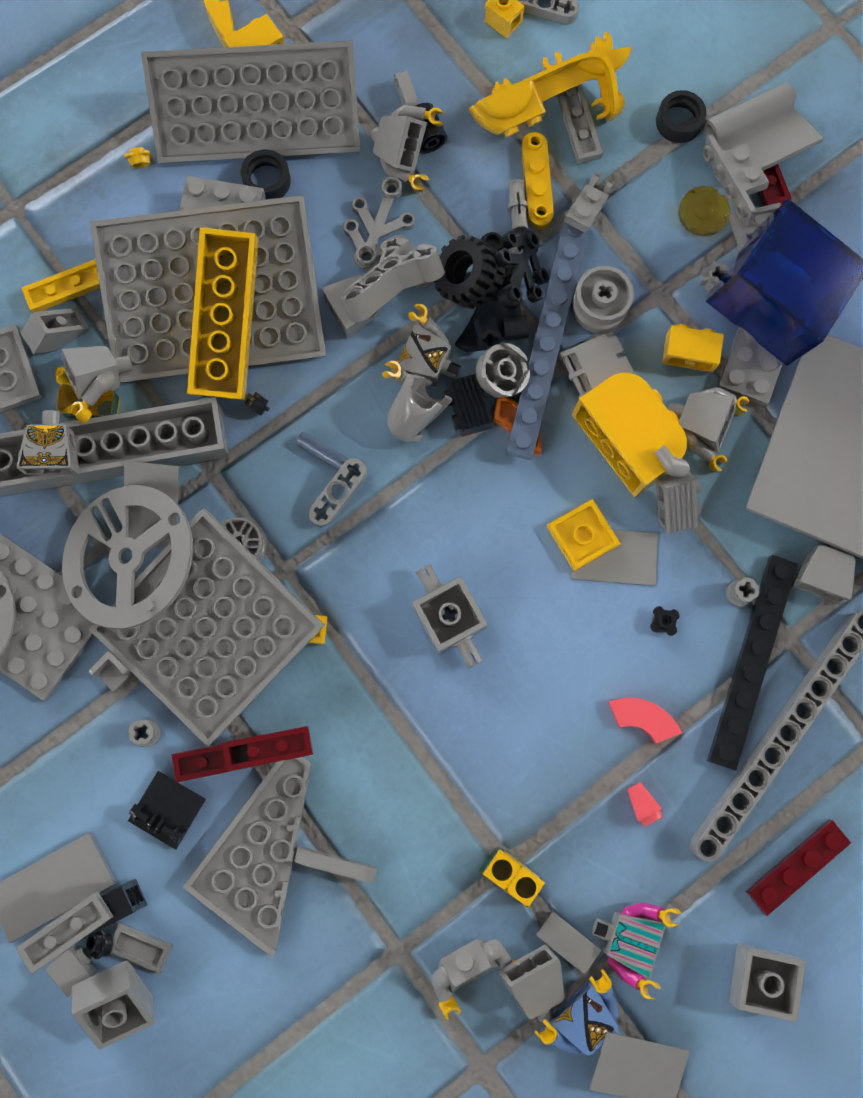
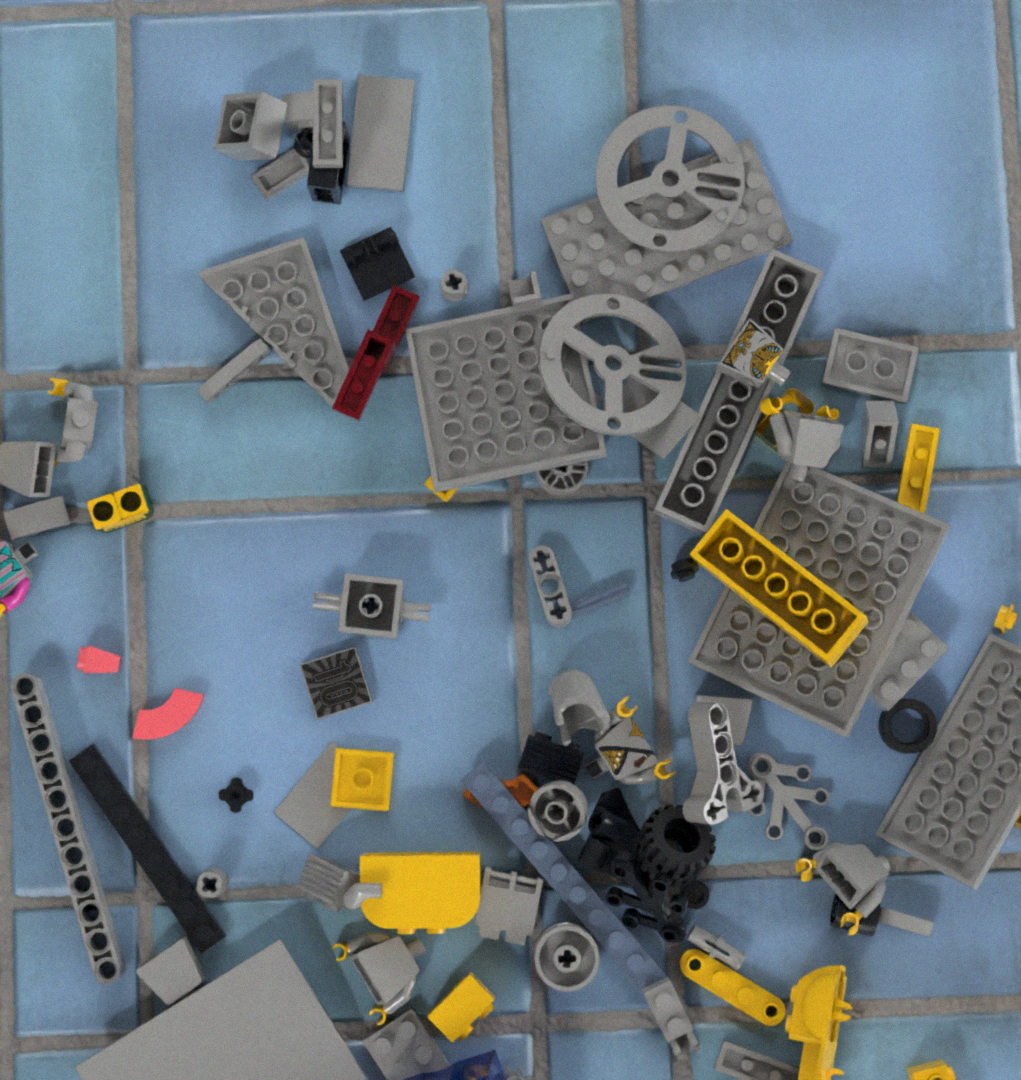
camera: 130 degrees right, 5 degrees up
none -> tile [300,647,373,720]

